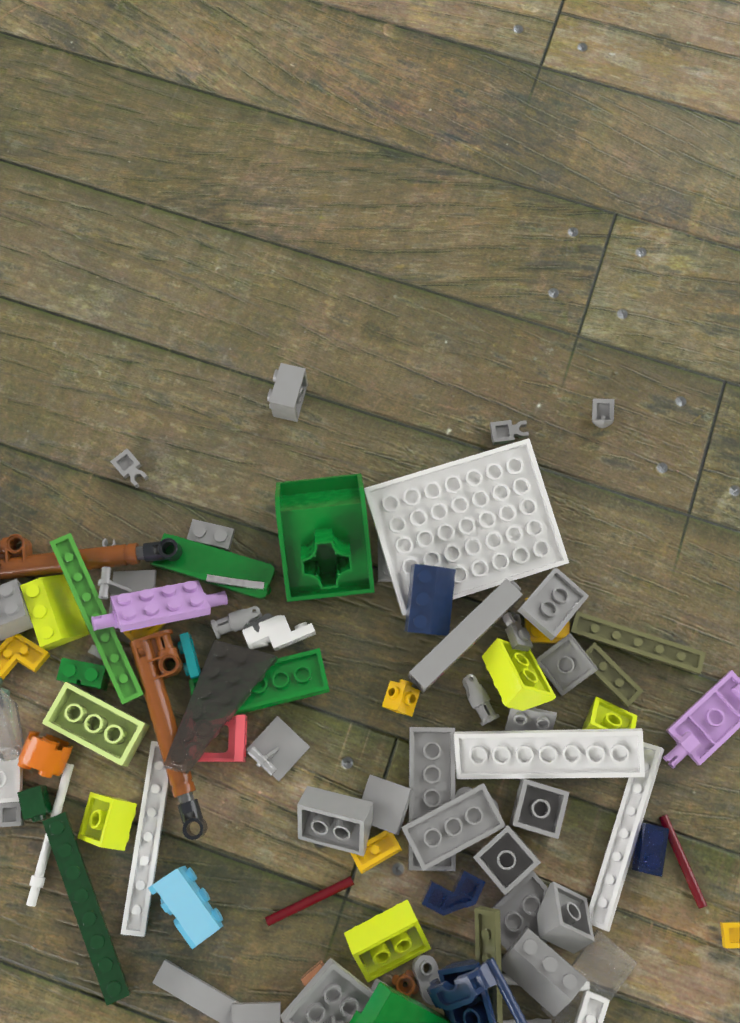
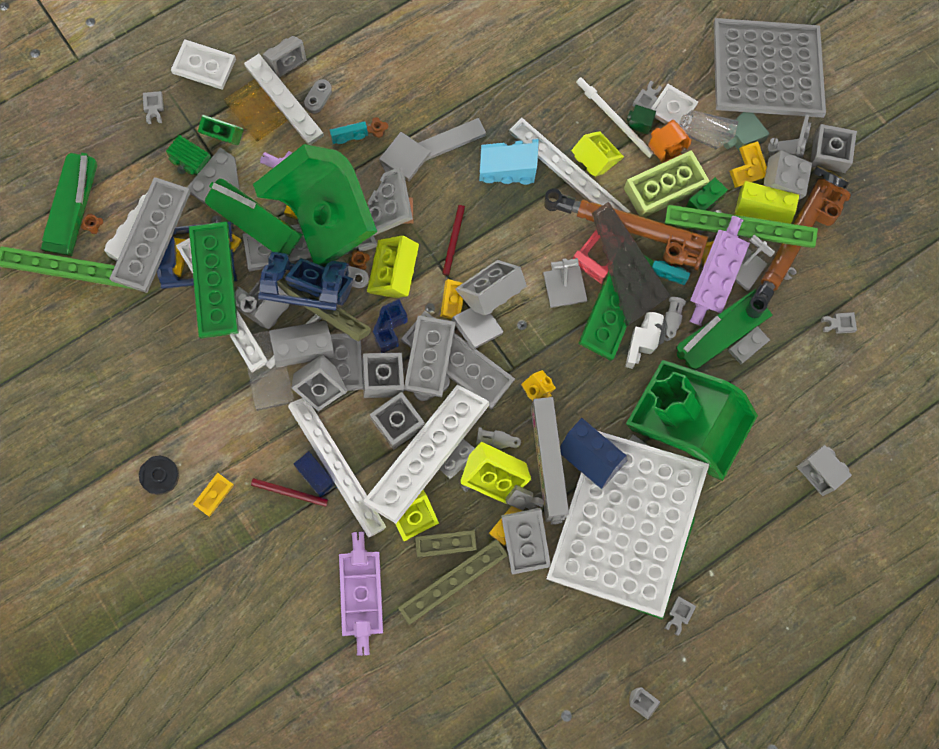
camera: 120 degrees right, 0 degrees up
dark green plate [42,812,131,1005] -> none
light grey tile [536,633,598,696] -> none

